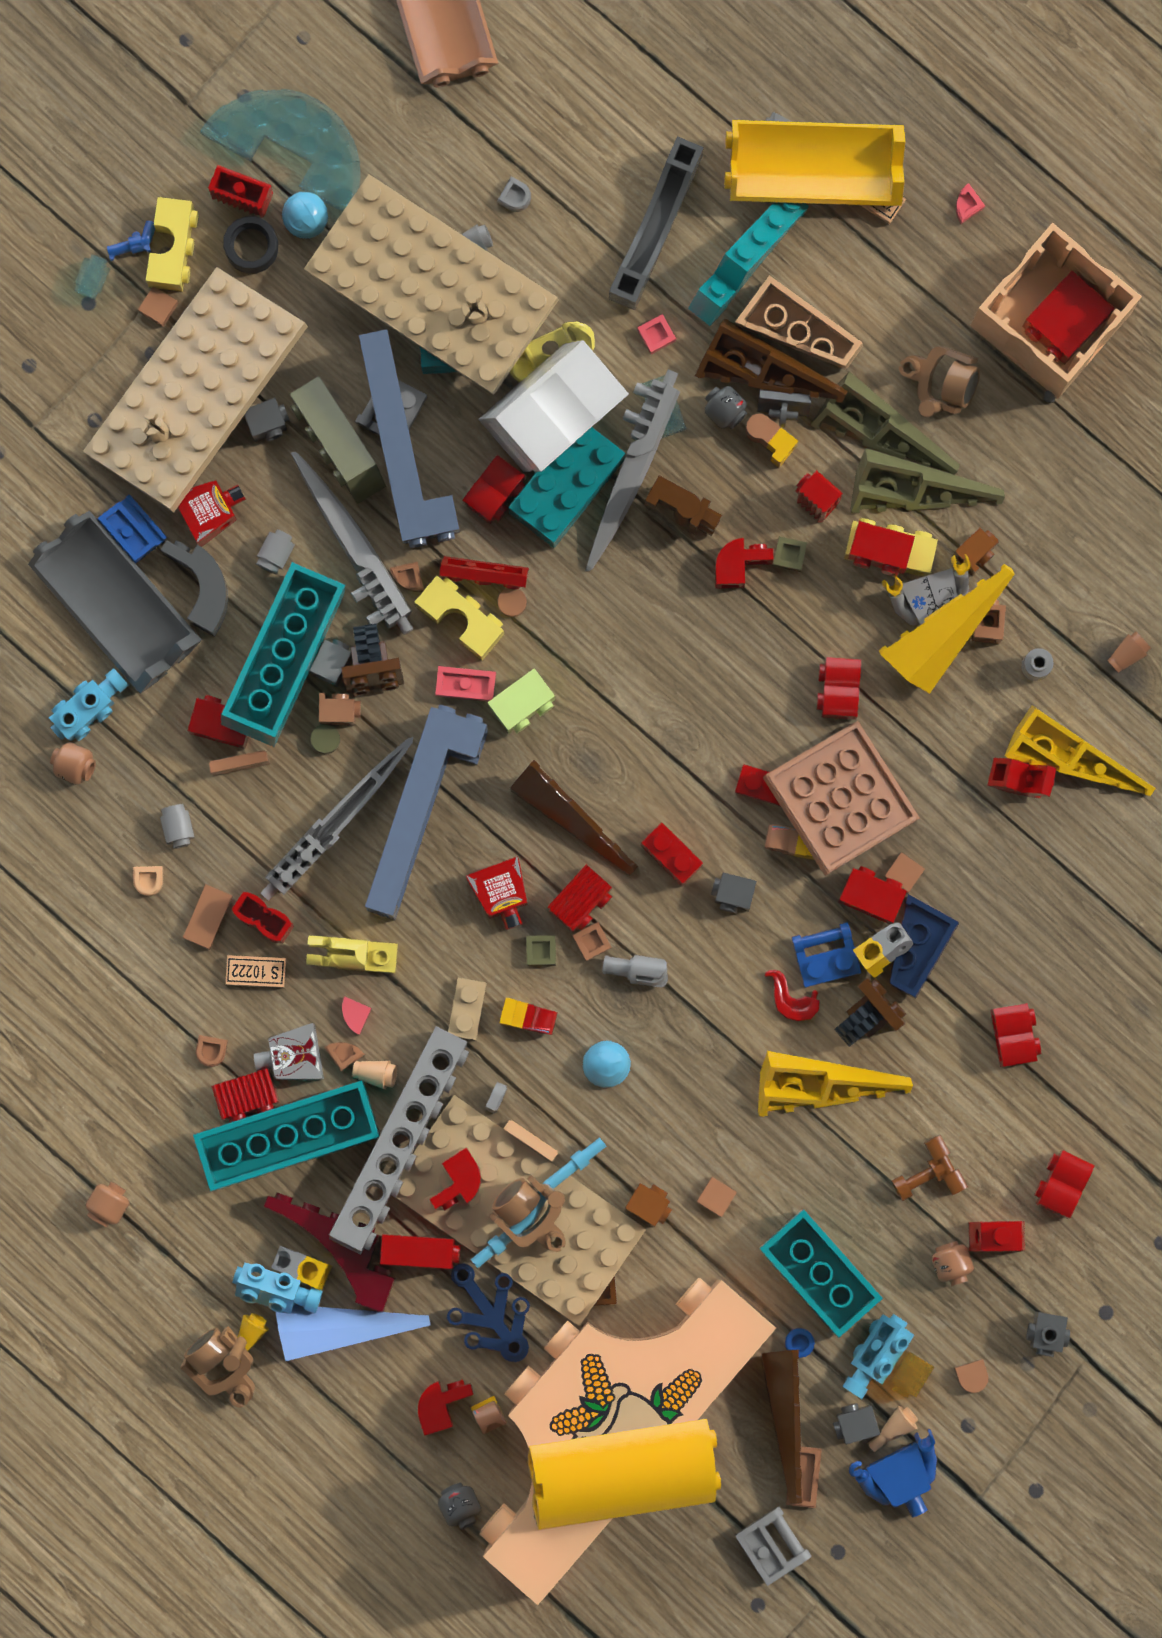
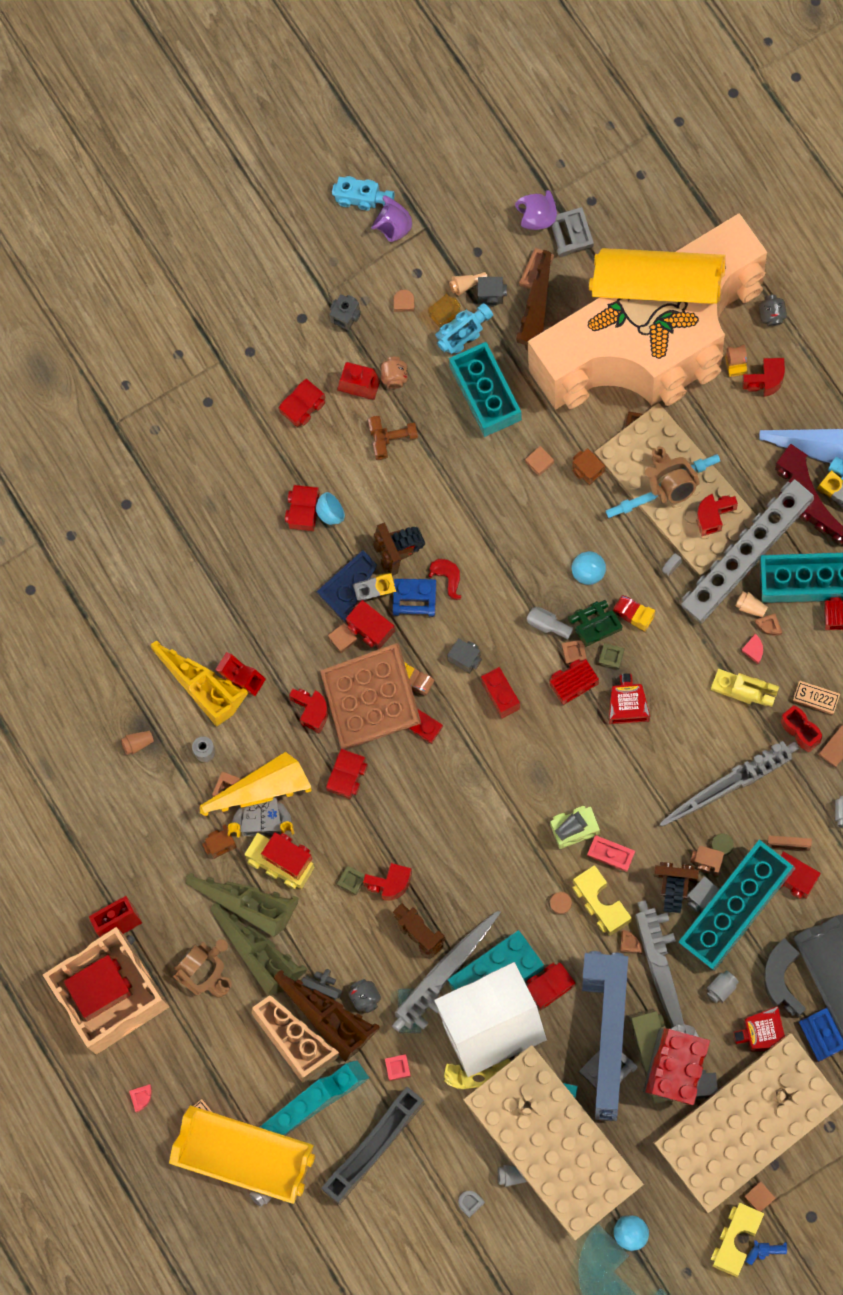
camera: 155 degrees left, 10 degrees down
clear light blue brick [74,254,111,300] -> none
red brick [208,165,273,218] -> none
black tyre [223,216,278,274] -> none
light grey torso [254,1023,324,1080] -> none
sand blue brick [365,705,488,920] -> none
red brick [380,1234,460,1269] -> none
red plate [439,556,529,589] -> none
dark blue plant [447,1263,530,1362] -> none
tan plate [448,978,487,1041] -> none
light nougat tile [504,1120,558,1162] -> none
reddish brown wedge [510,760,638,875] -> none
leg [746,414,798,468] -> none
yellow wedge [758,1051,913,1117] -> none
blue tile [785,1328,815,1358] -> none
red brick [795,470,843,523] -> none
blue torso [848,1429,937,1518] -> none
none -> red brick [89,896,142,937]
none -> red brick [289,688,328,734]
none -> medium azure piece [315,492,345,525]
none -> medium azure brick [332,176,395,211]
none -> medium lavender piece [371,195,412,242]
none -> medium lavender piece [515,190,557,230]
none -> dark grey cone [555,812,588,841]
none -> dark green plate [568,600,623,647]
none -> piece [643,1023,710,1105]

